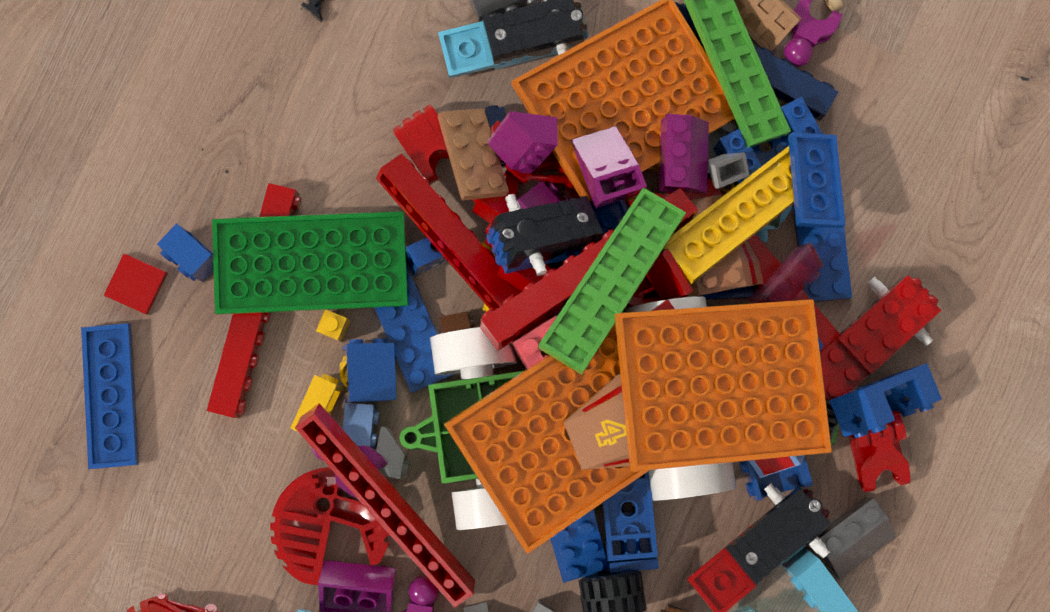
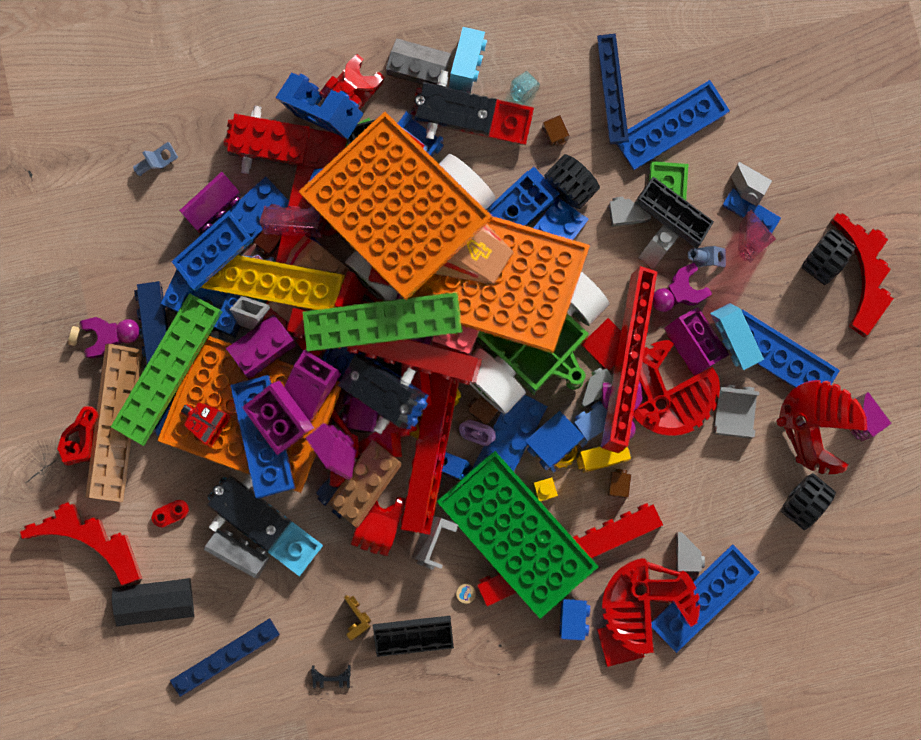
camera: 135 degrees left, 0 degrees up
none -> sand blue bracket [133,142,178,176]
none -> magenta slope [179,172,241,234]
none -> red torso [181,402,231,448]
none -> blue plate [231,375,295,499]
none -> magenta slope [242,381,314,455]
none -> reddish brown brick [254,225,282,256]
none -> pearl gold bracket [344,595,372,641]
none -> black piece [372,615,454,657]
none -> light grey panel [412,516,458,570]
none -> tan tile [456,584,476,604]
none -> lavender plate [459,420,496,446]
none -> red tile [581,318,621,371]
none -> red piece [602,558,700,654]
none -> reddish brown brick [608,469,632,498]
none -> light grey slope [676,532,705,572]
none -> light grey panel [714,384,759,439]
none -> black wheel [781,473,836,530]

